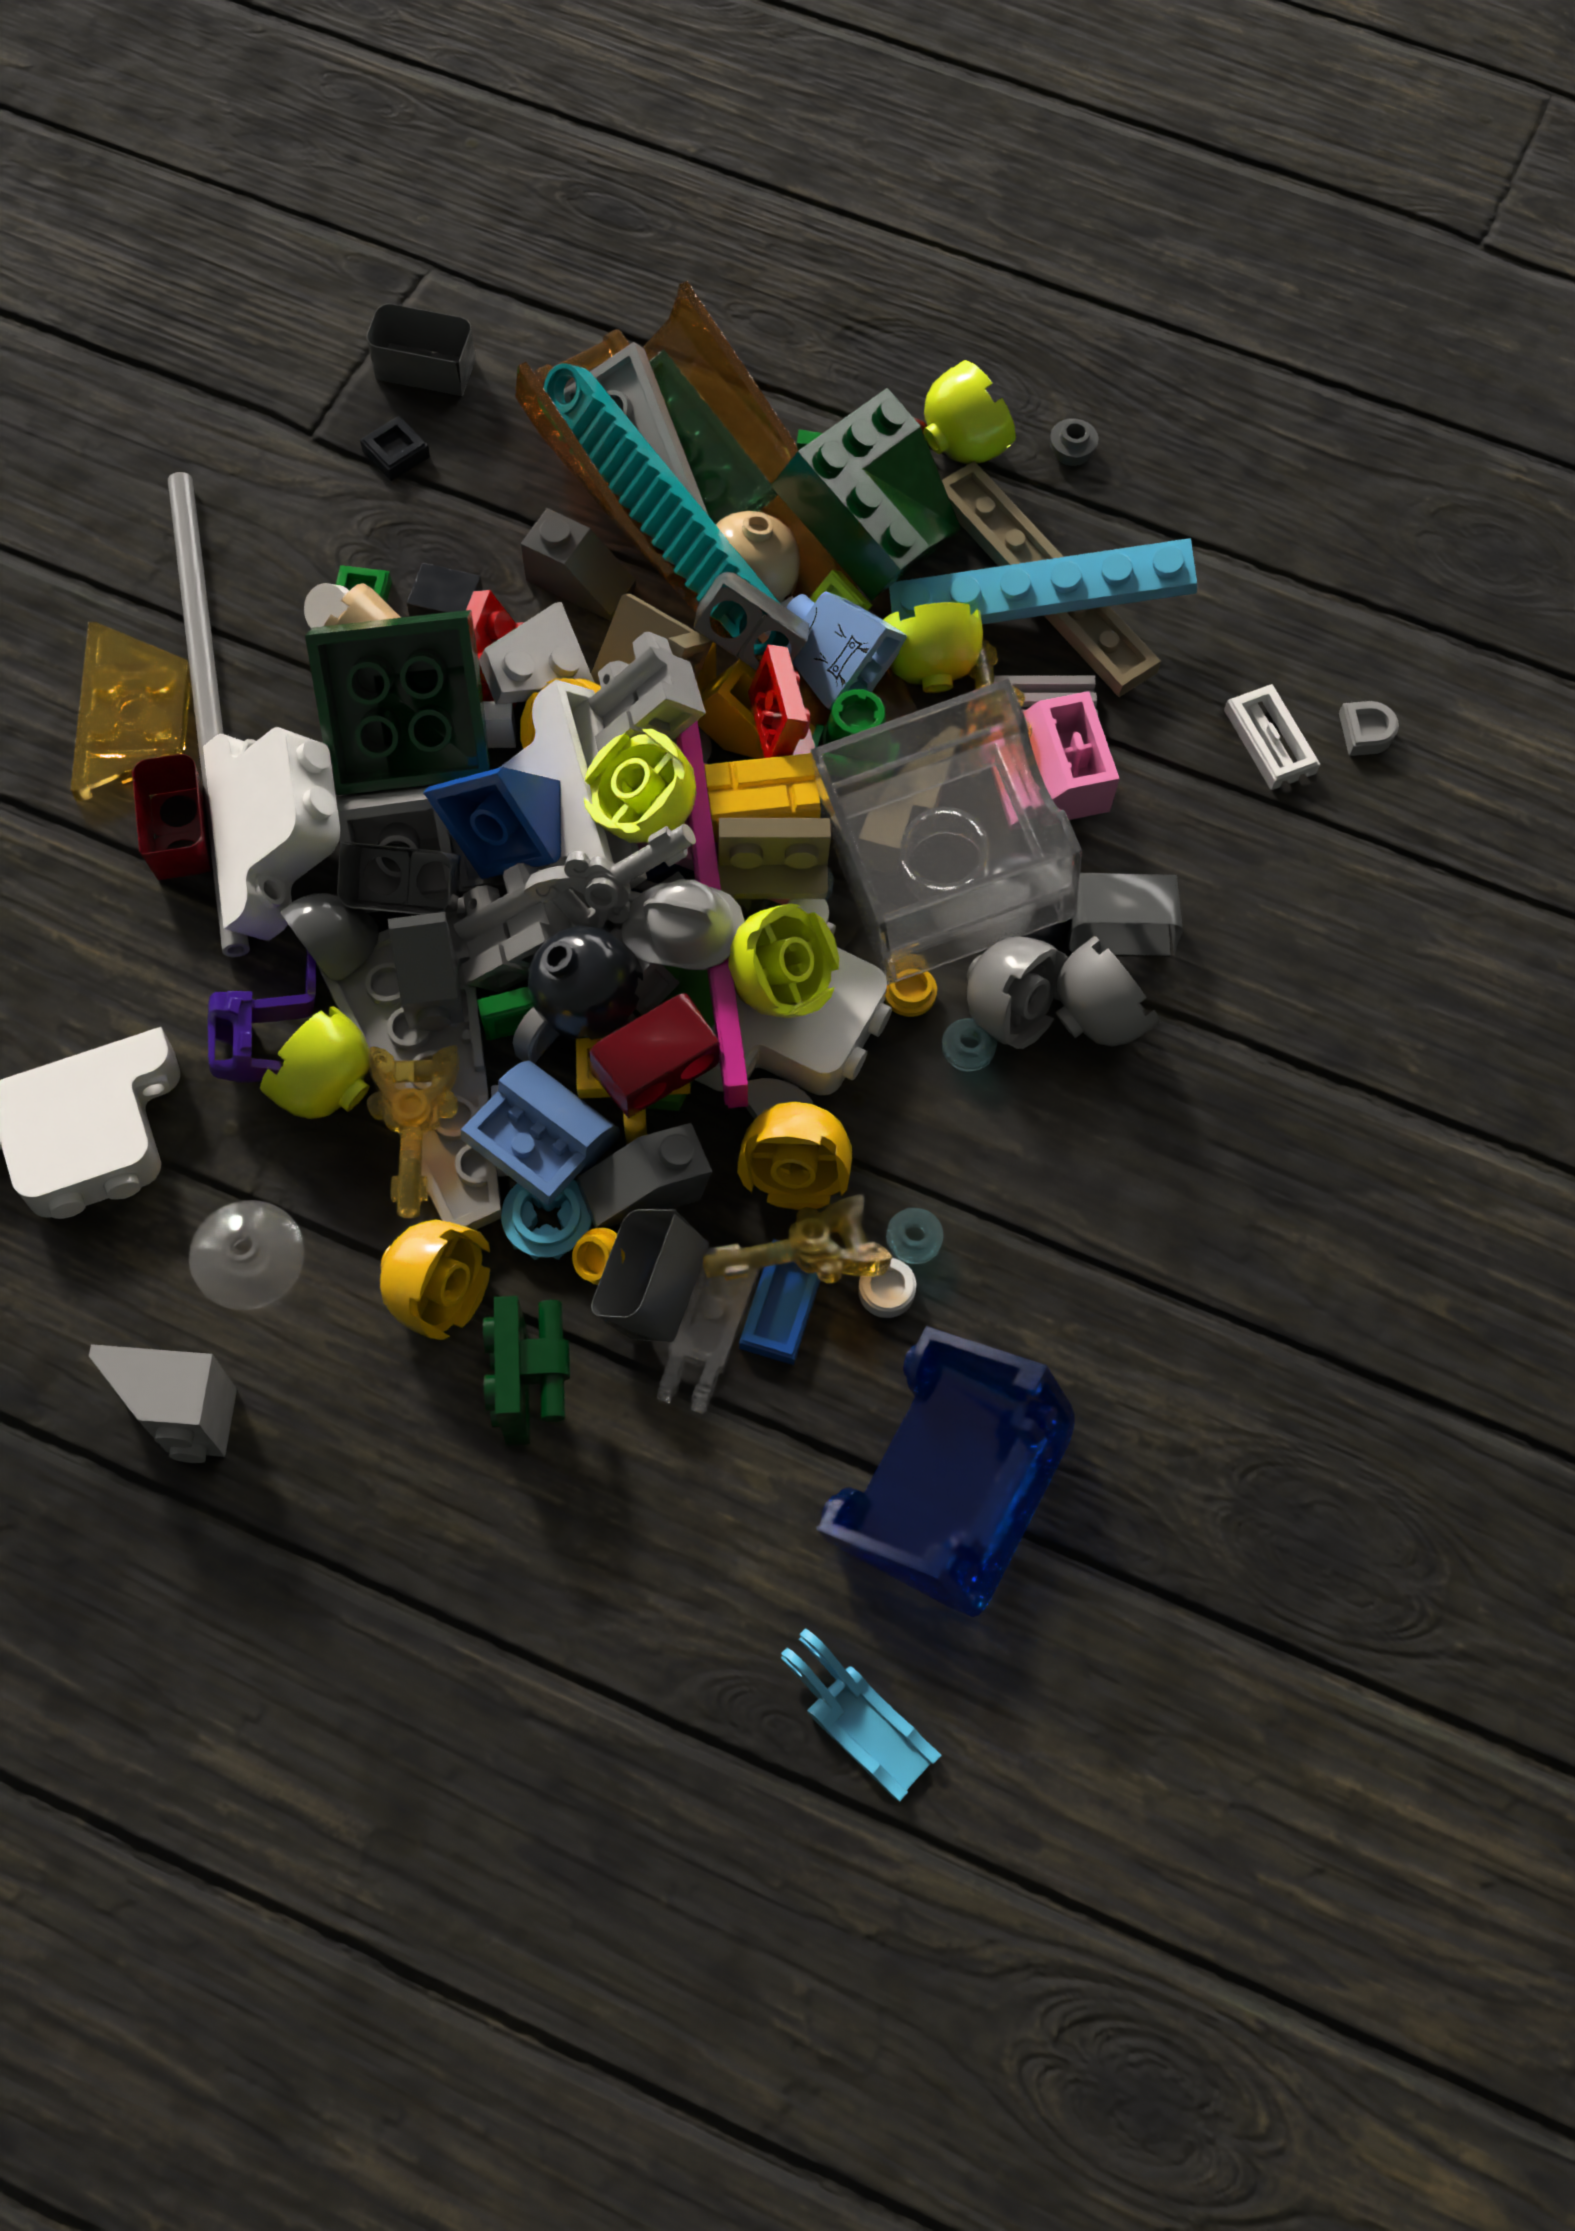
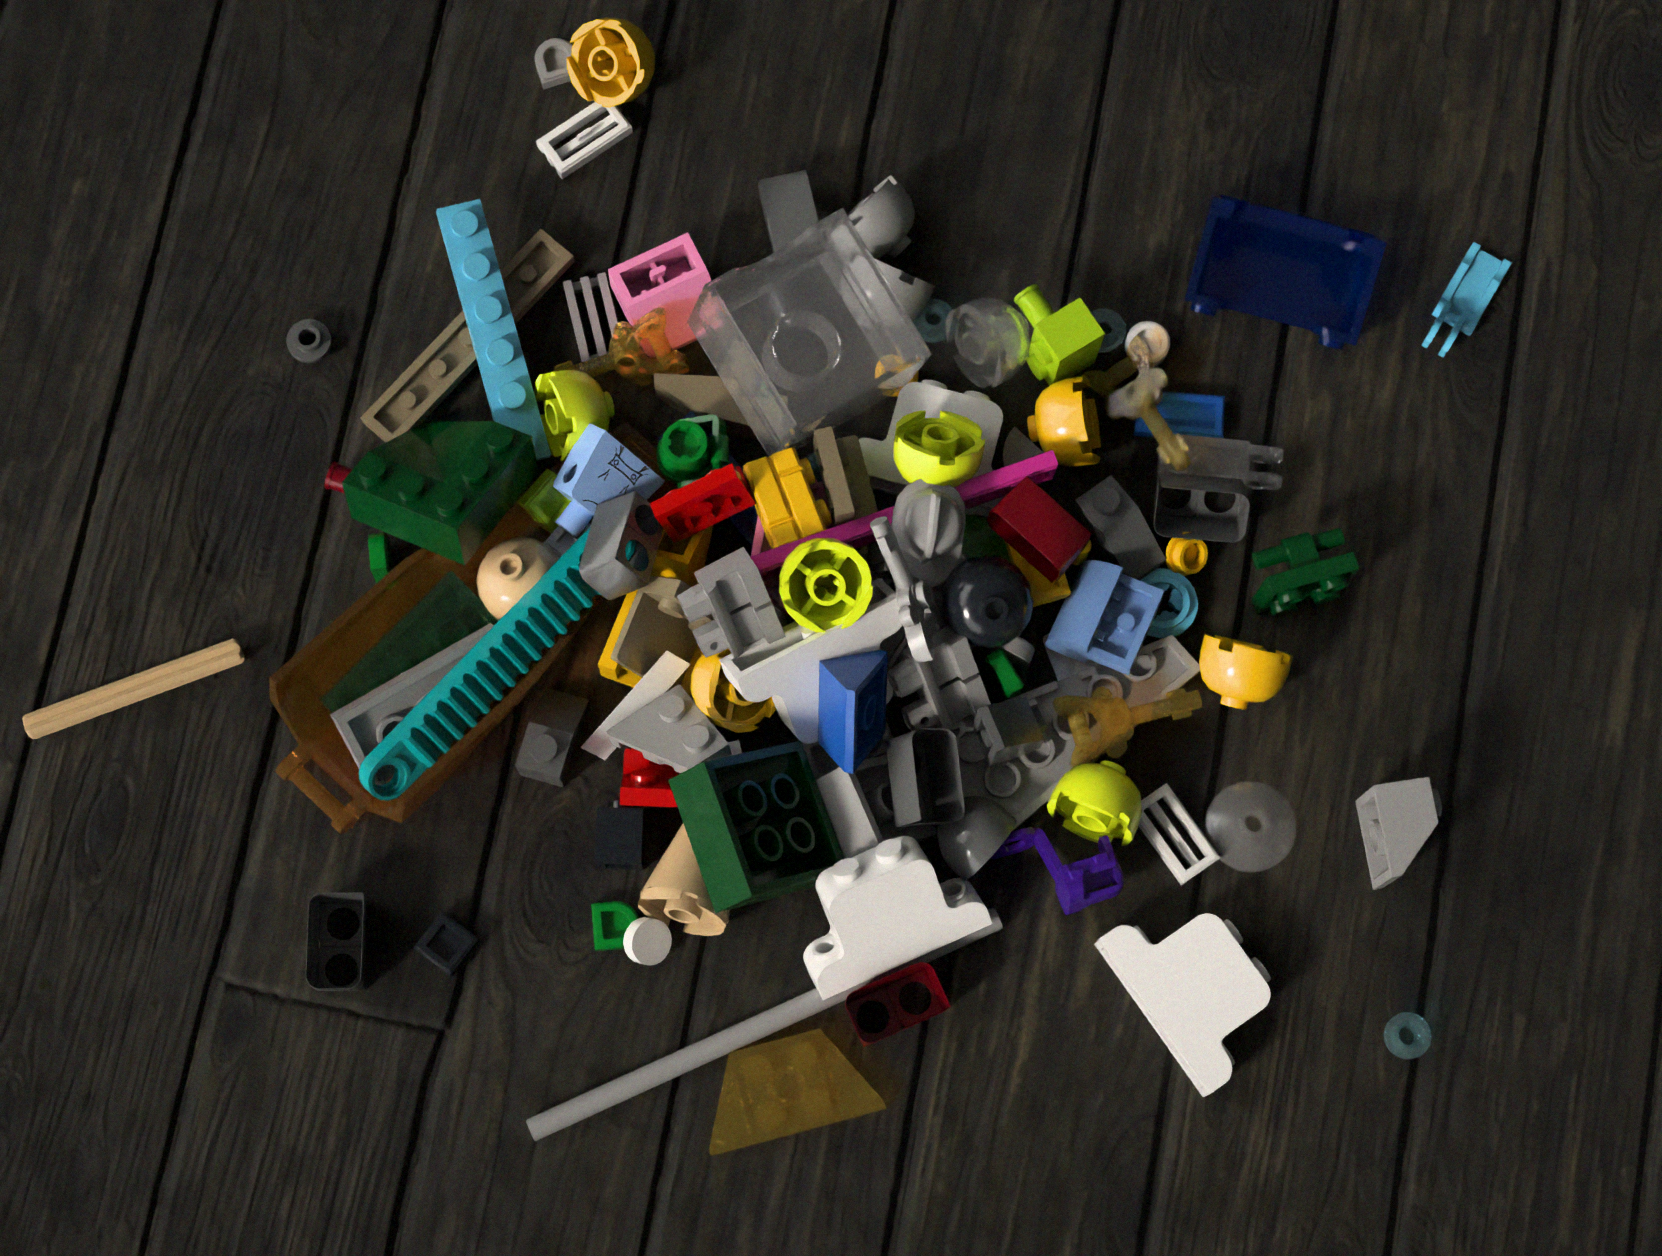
camera: 105 degrees left, 10 degrees up
neon yellow cylinder [923,360,1016,465] -> none
none -> tan axle [22,639,245,739]
none -> yellow cylinder [567,17,655,107]
none -> white sticker [581,651,691,760]
none -> clear cylinder [945,297,1030,388]
none -> lime brick [1014,284,1105,386]
none -> white tile [1139,783,1220,886]

